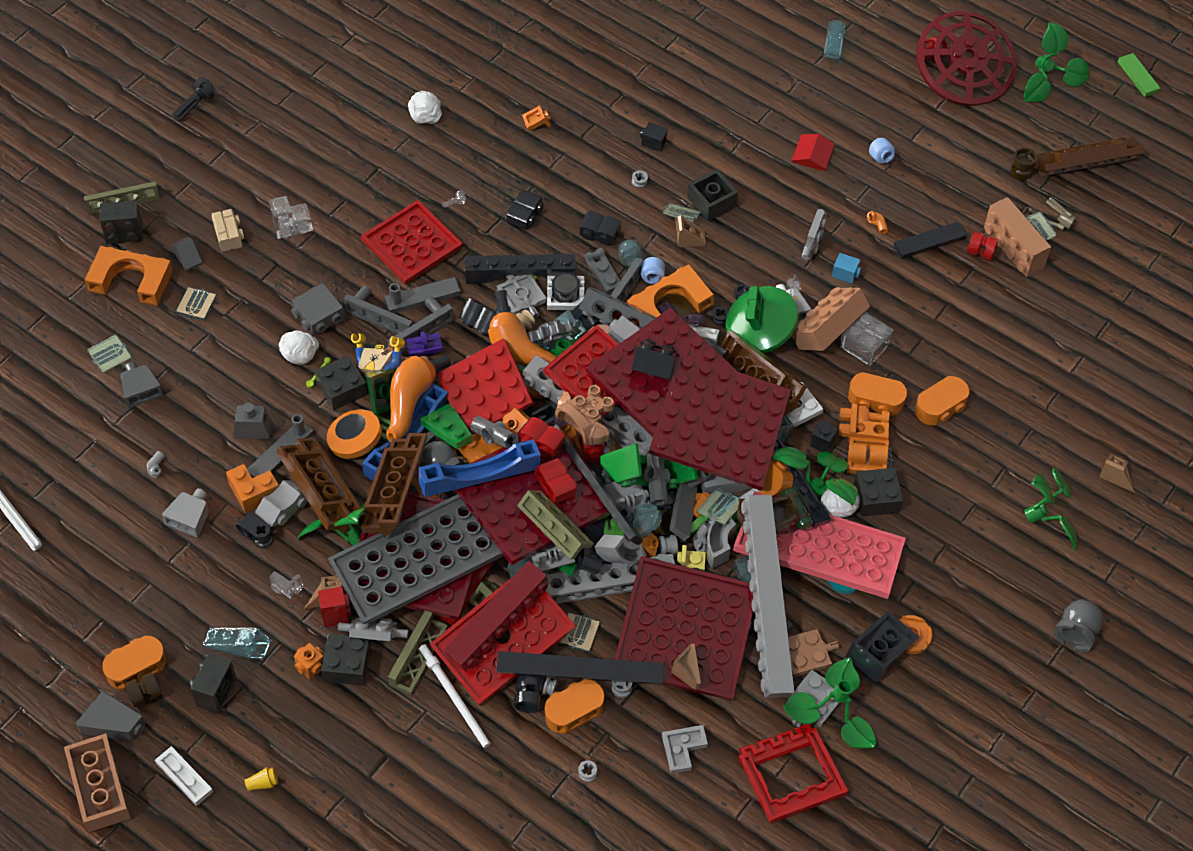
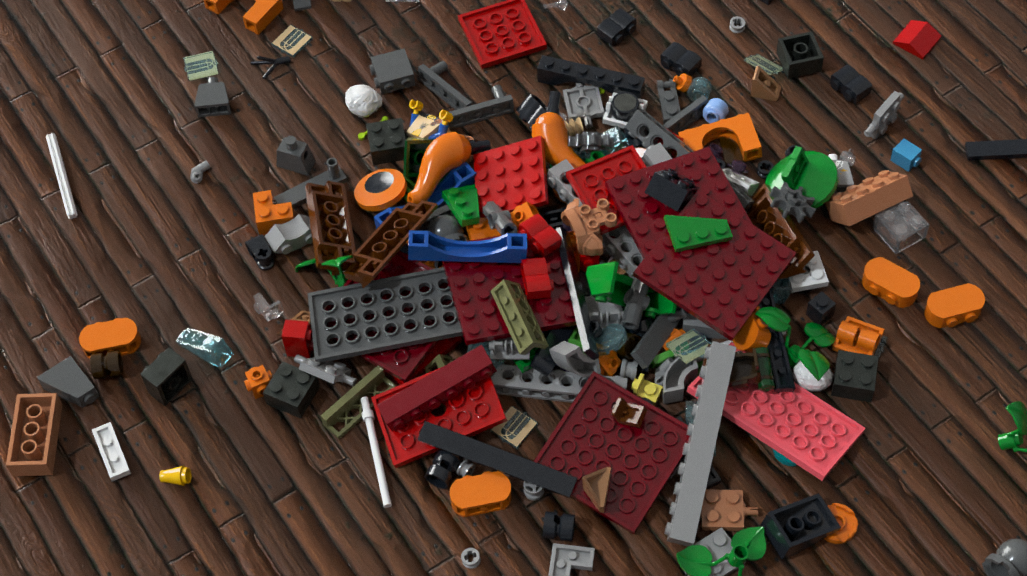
camera: 25 degrees right, 0 degrees up
light grey torso [162,489,209,538] -> none
dark grey piece [384,277,460,313] -> none
dark purple hips [406,332,443,357] -> none
orange hips [838,403,890,443] -> none
orange arm [867,211,888,234] -> none
light blue head [869,138,895,164] -> none
none -> black plant [250,56,291,79]
none -> black wheel [543,511,575,542]
none -> reddish brown bracket [611,397,647,428]
none -> green wing [664,215,733,252]
none -> orange tile [673,73,692,93]
none -> dark grey gear [769,182,816,223]
none -> black brick [830,65,872,104]

